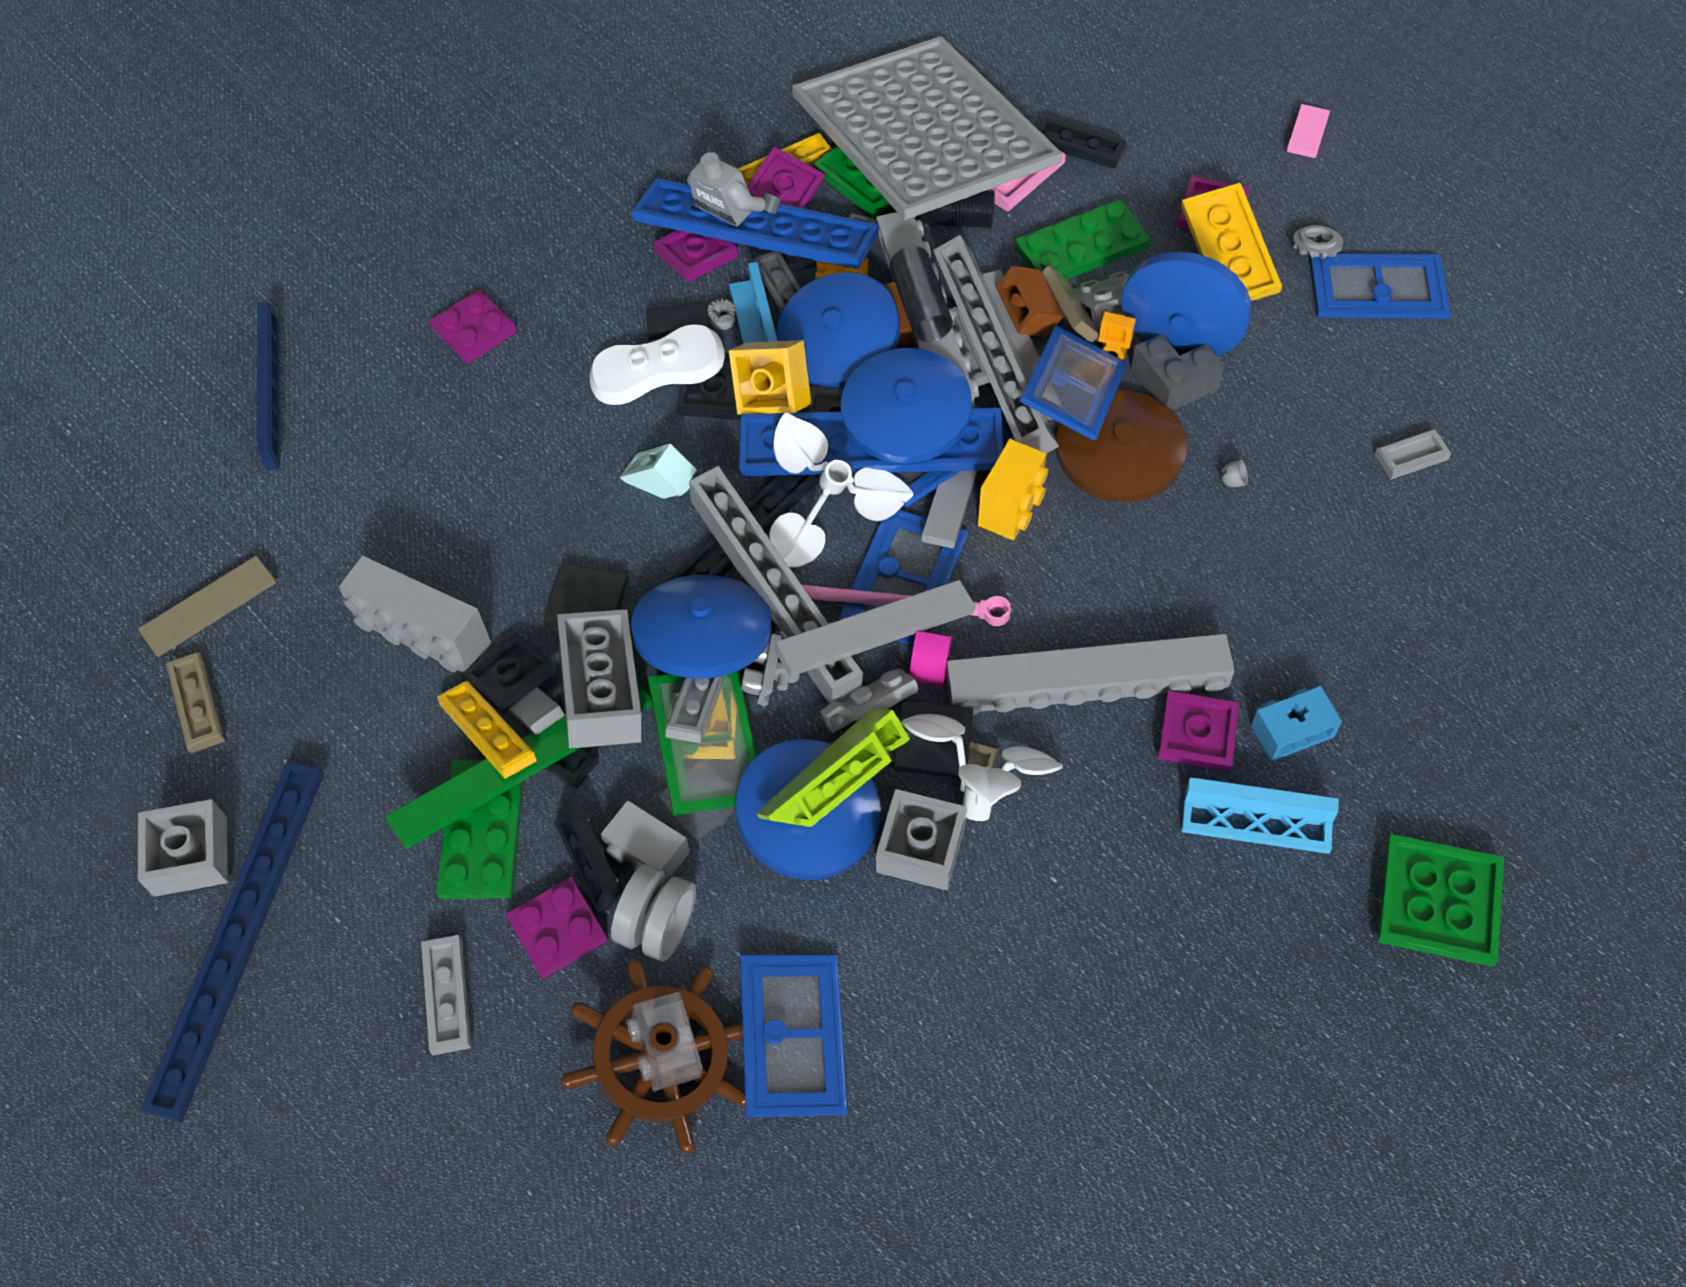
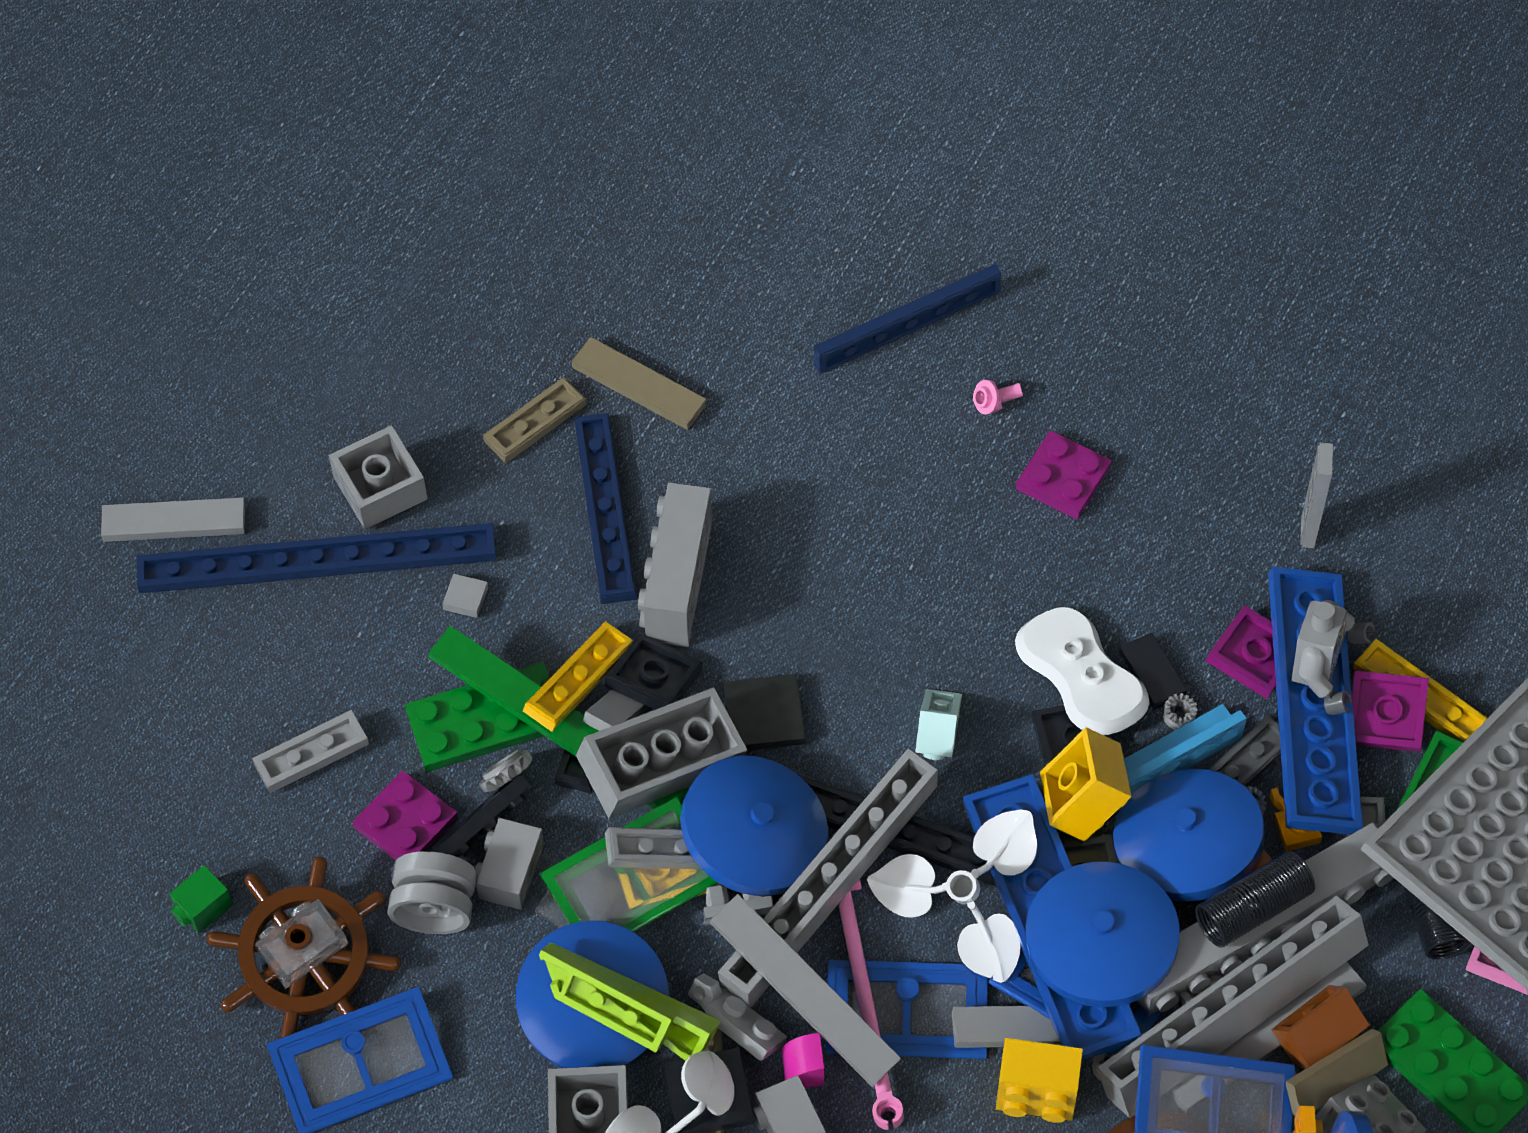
camera: 70 degrees right, 0 degrees up
none -> light grey tile [101,497,245,542]
none -> green brick [169,865,233,934]
none -> light grey tile [442,574,488,618]
none -> light grey gear [479,750,533,792]
none -> dark blue tile [574,413,637,604]
none -> bright pink plate [973,380,1023,415]
none -> light grey tile [1300,443,1333,548]

